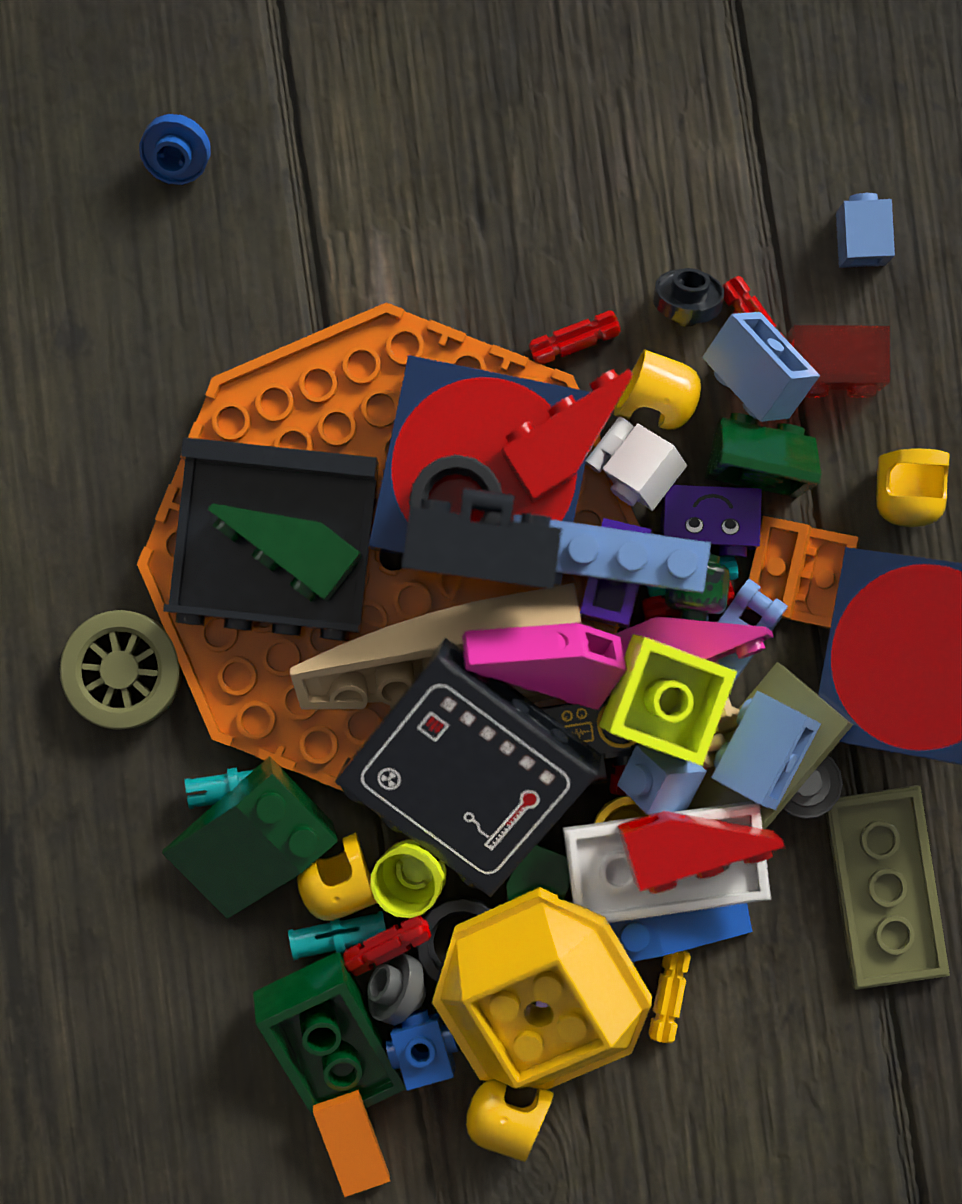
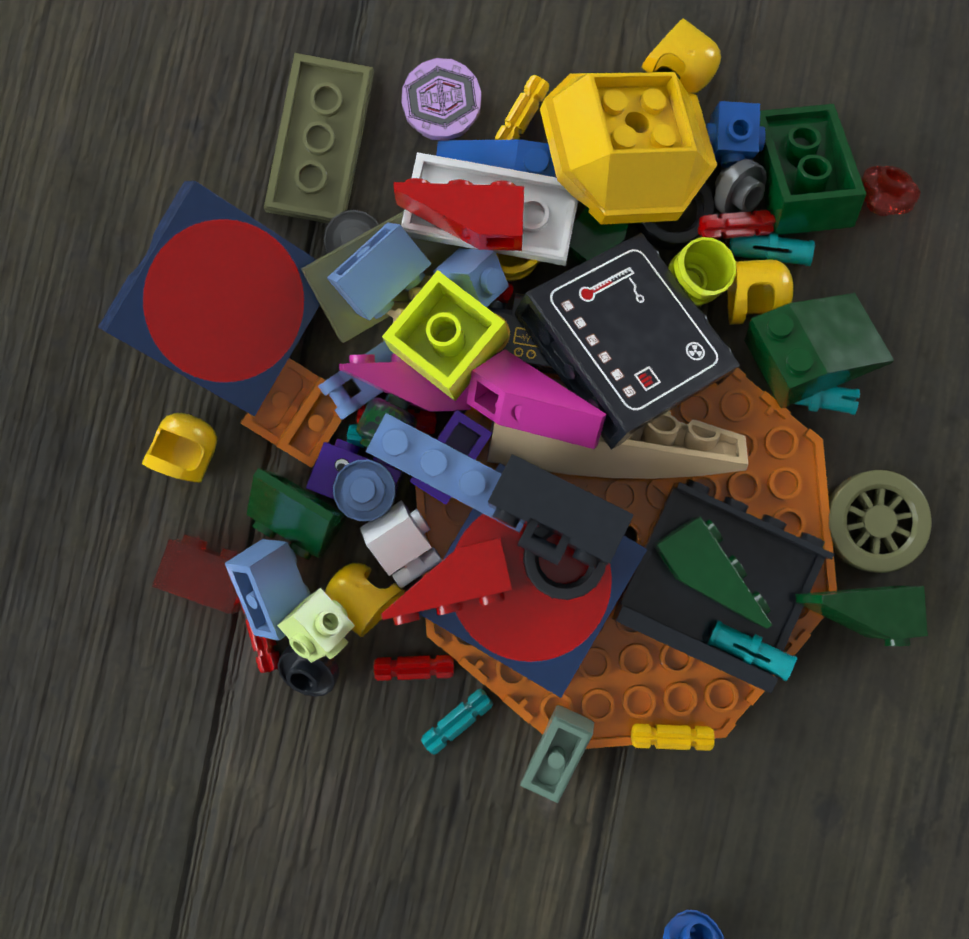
camera: 160 degrees left, 0 degrees up
orange tile [313,1090,390,1197] -> none
medium blue brick [836,193,895,268] -> none
none -> yellowish green brick [277,588,355,663]
none -> medium blue plate [333,459,396,521]
none -> tile [402,58,481,141]
none -> teal axle [421,689,493,755]
none -> sand green slope [520,705,594,803]
none -> yellow axle [631,724,715,751]
none -> teal pin [707,620,797,681]
none -> dark green slope [796,585,928,646]
none -> clear red plate [861,166,921,216]

